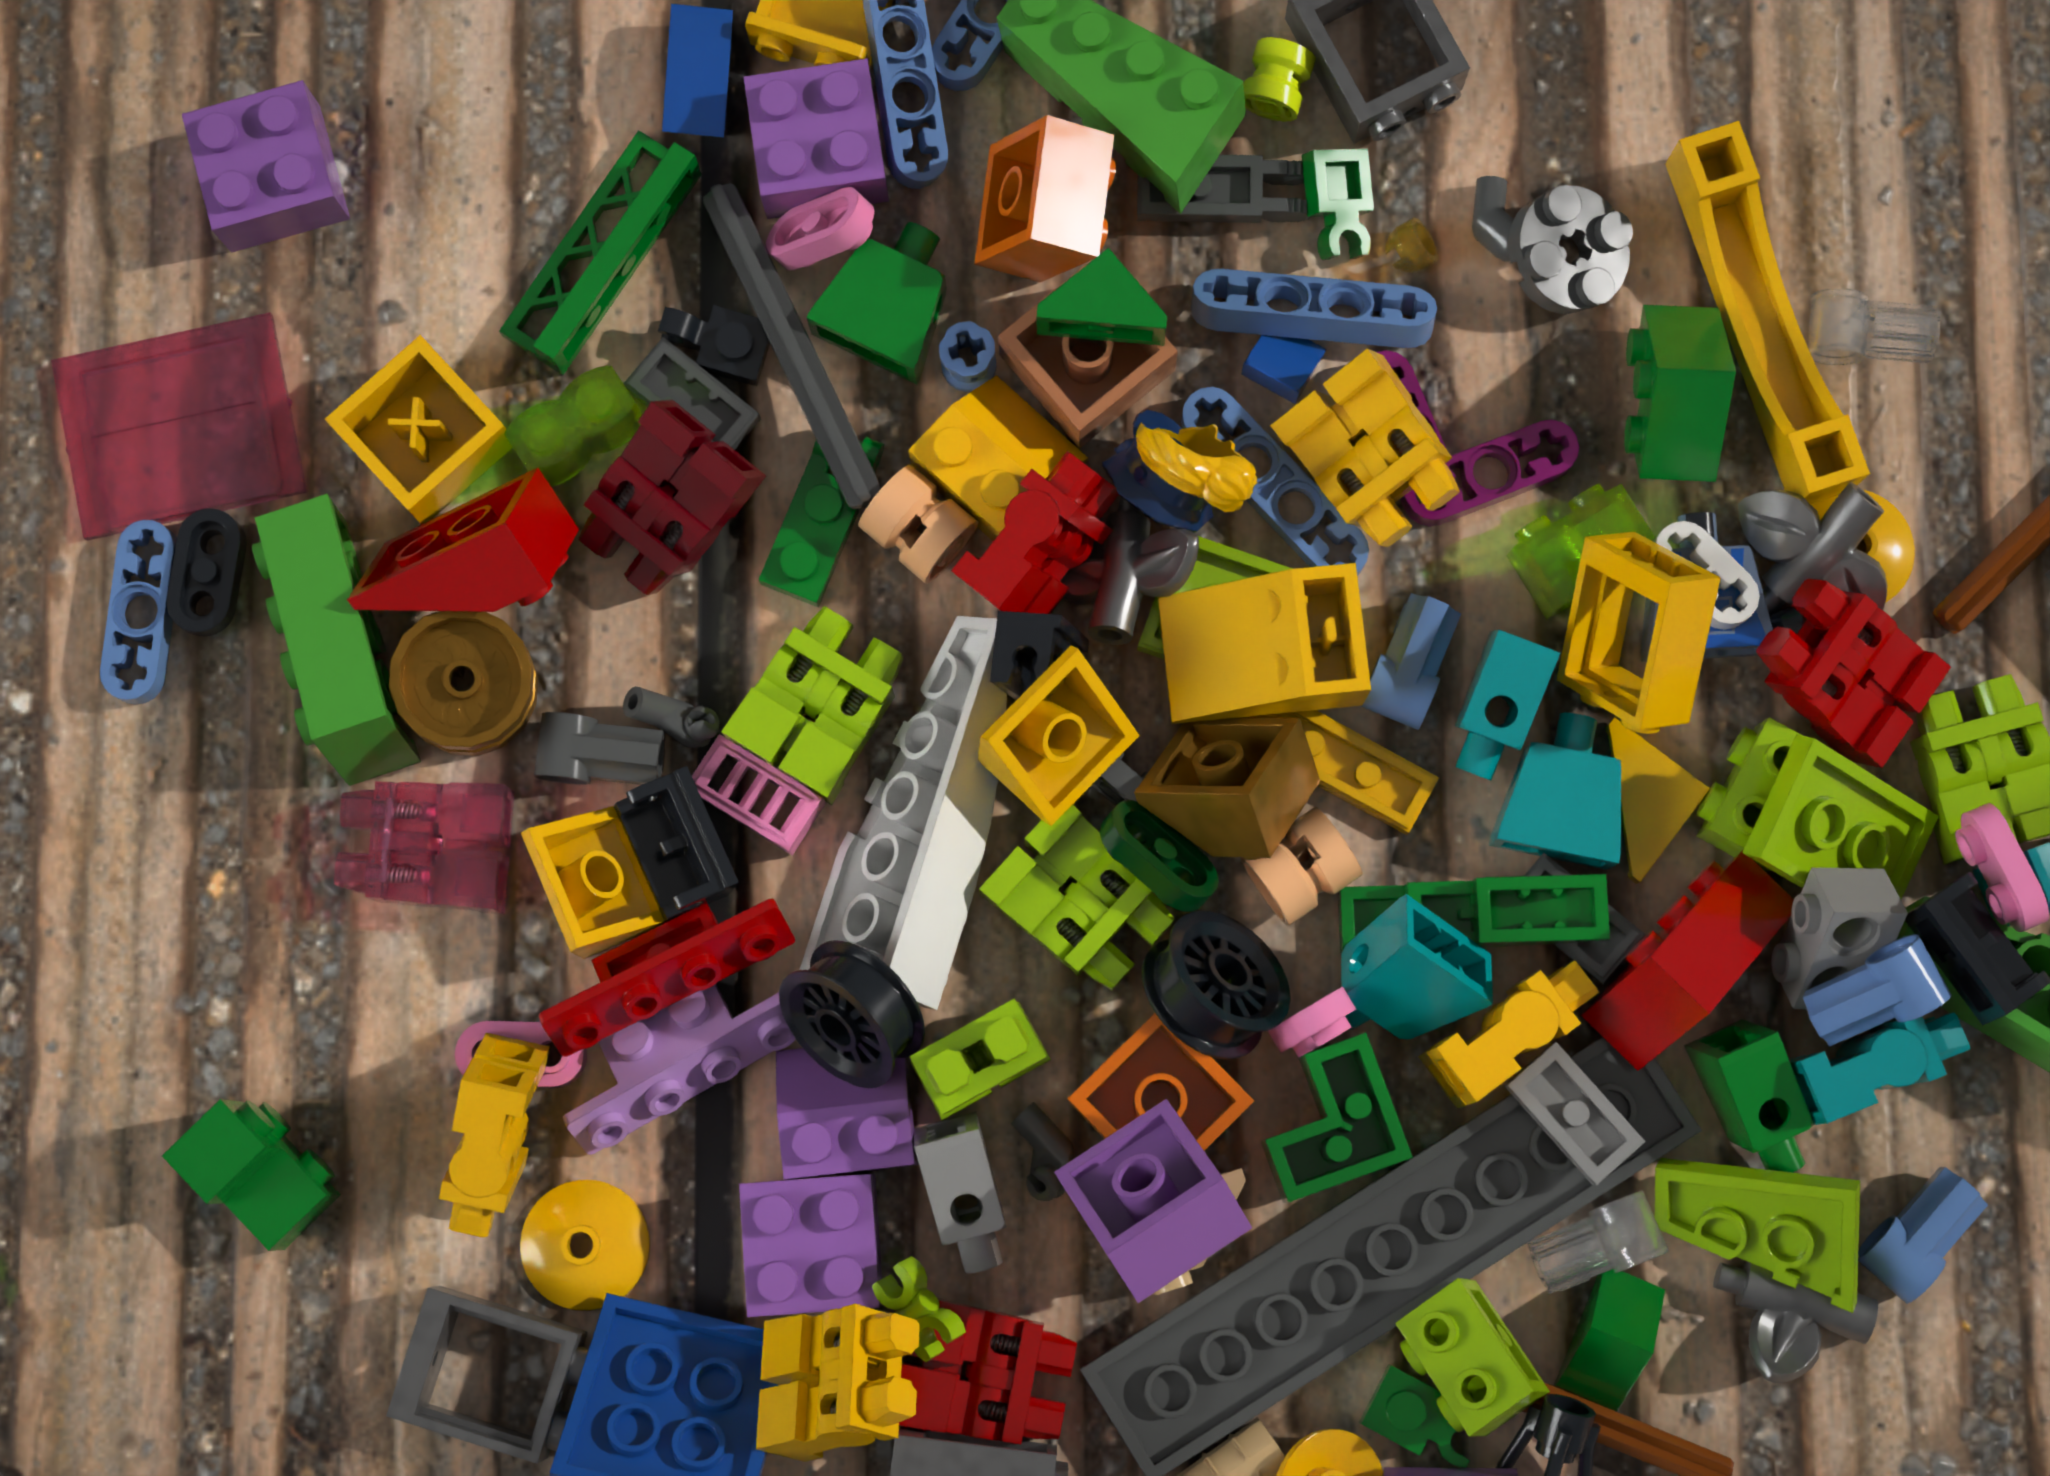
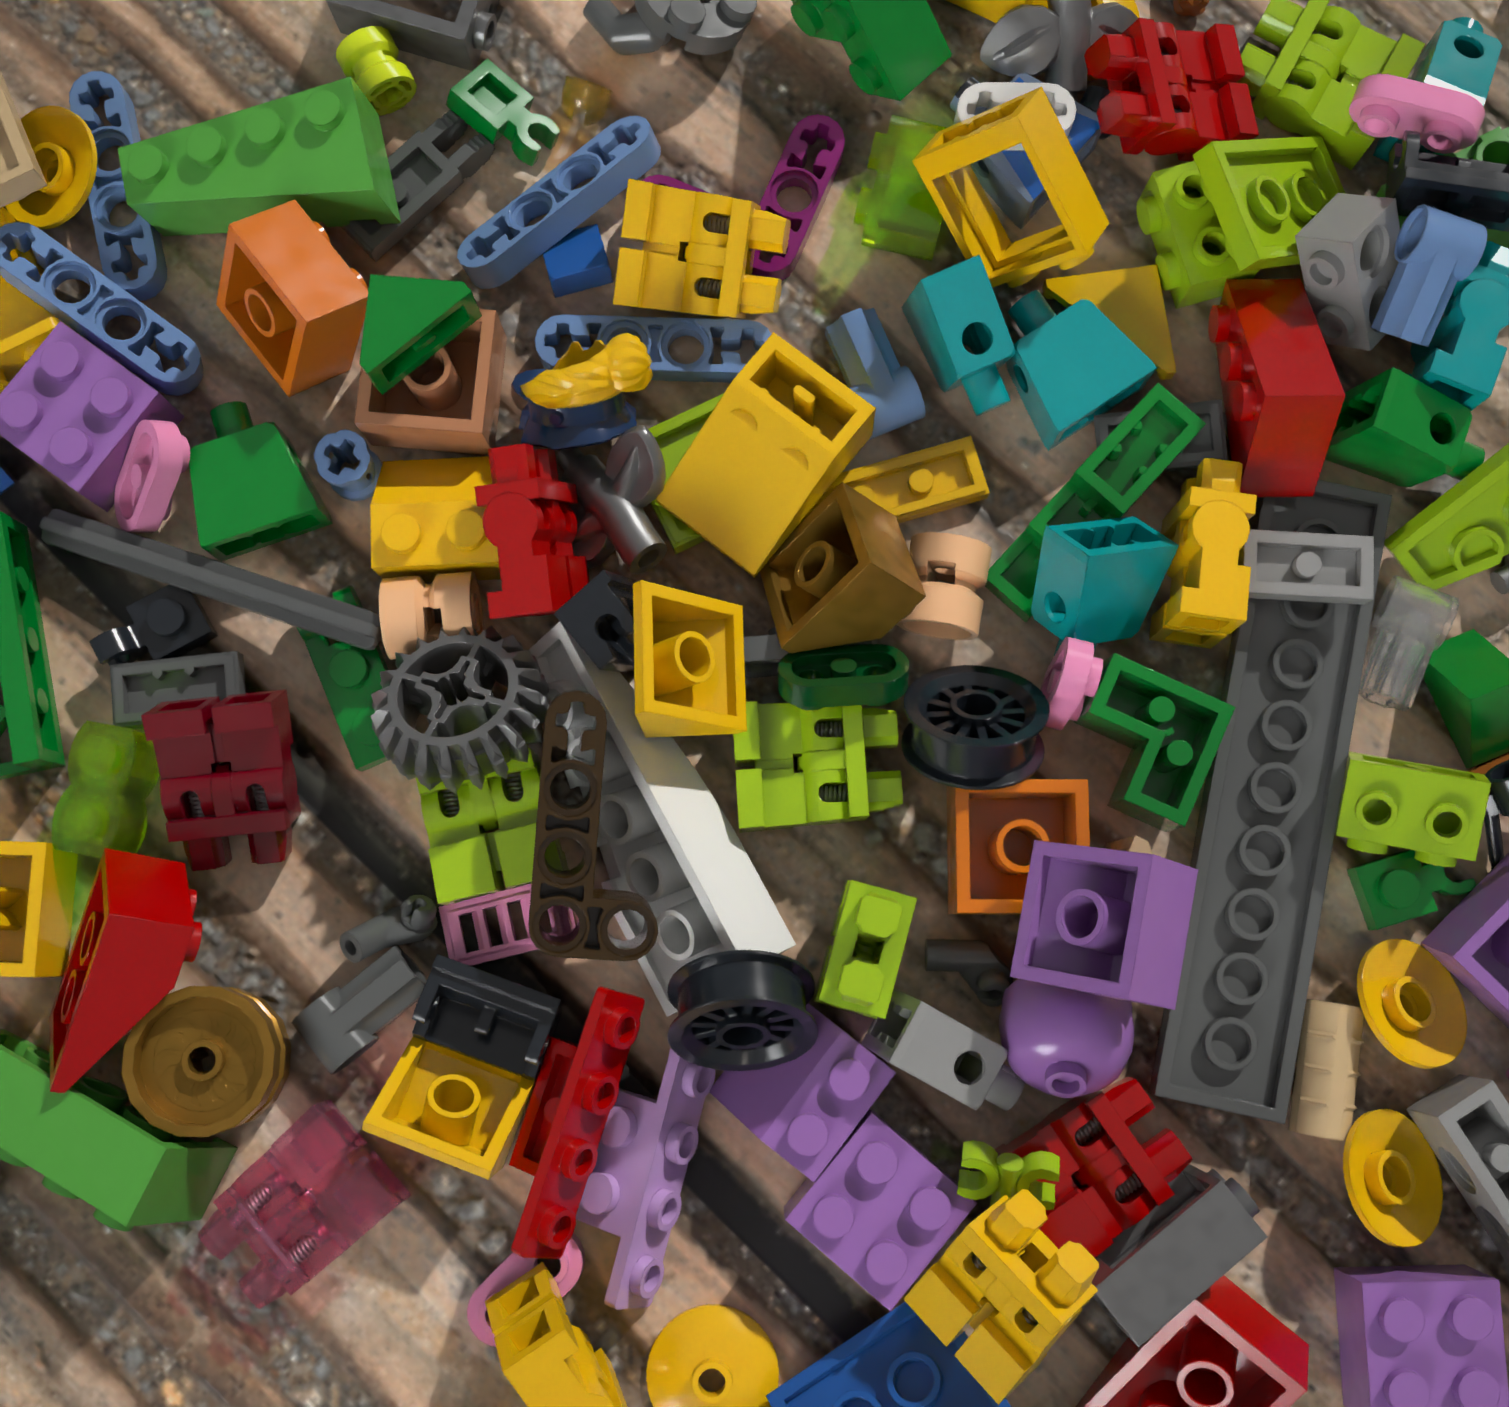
camera: 50 degrees left, 0 degrees up
none -> flat silver gear [370,625,549,794]
none -> dark brown beam [528,689,658,961]
none -> medium lavender cylinder [999,979,1134,1098]

